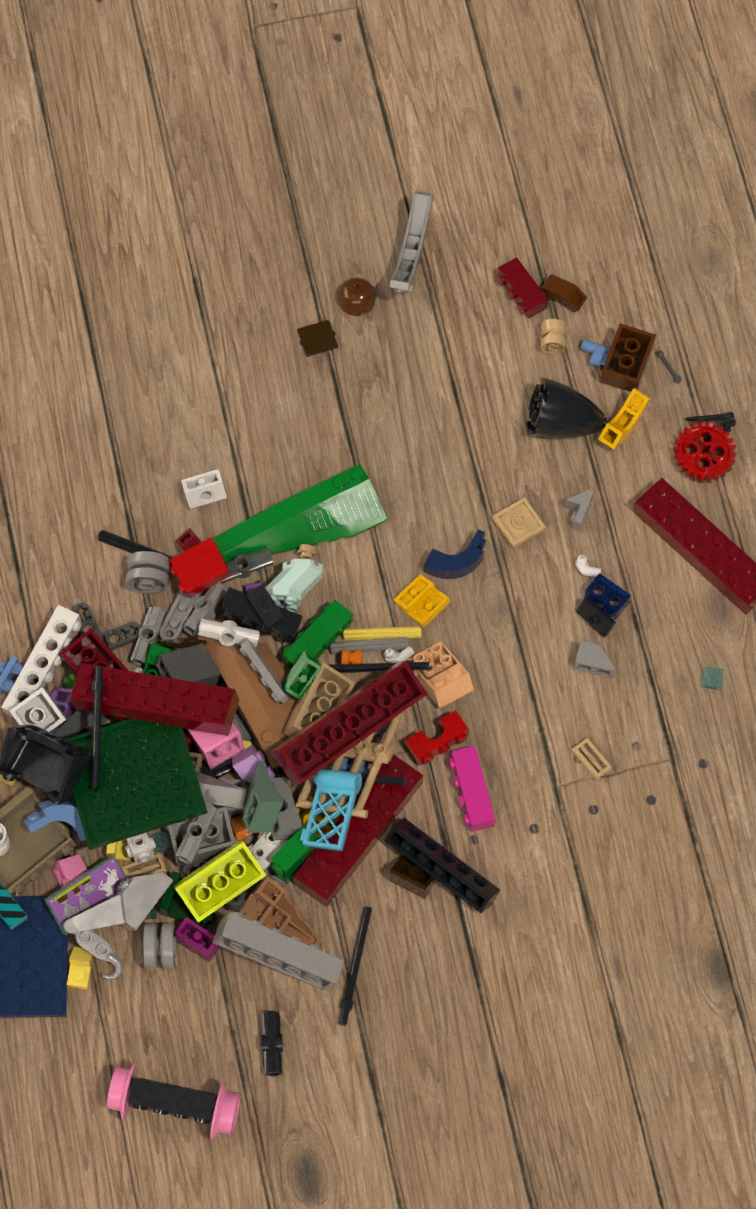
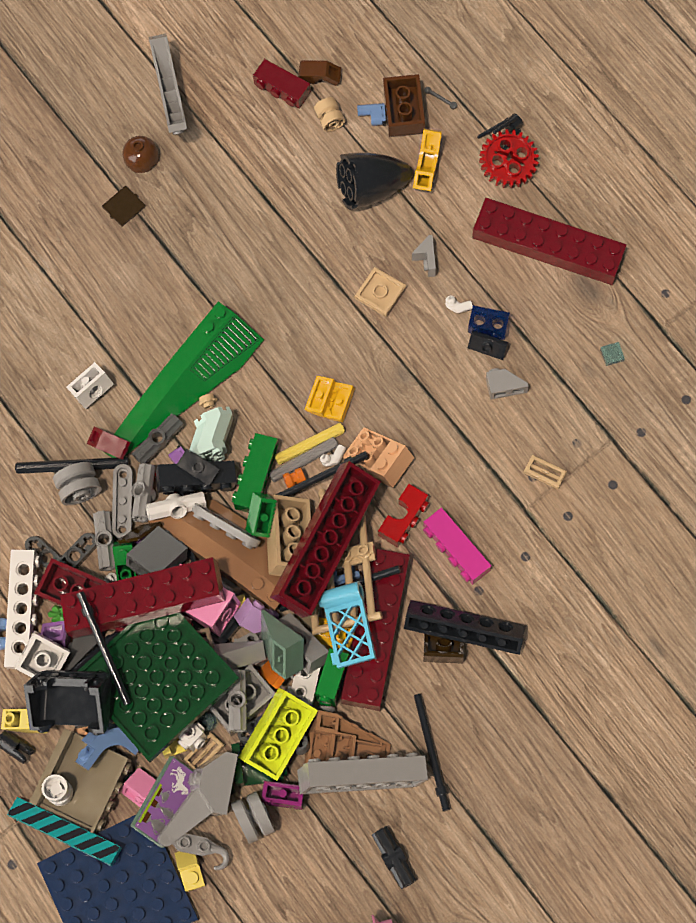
camera: 20 degrees left, 5 degrees up
red brick [169,537,232,598] -> none
dark blue arch [424,529,487,579] -> none

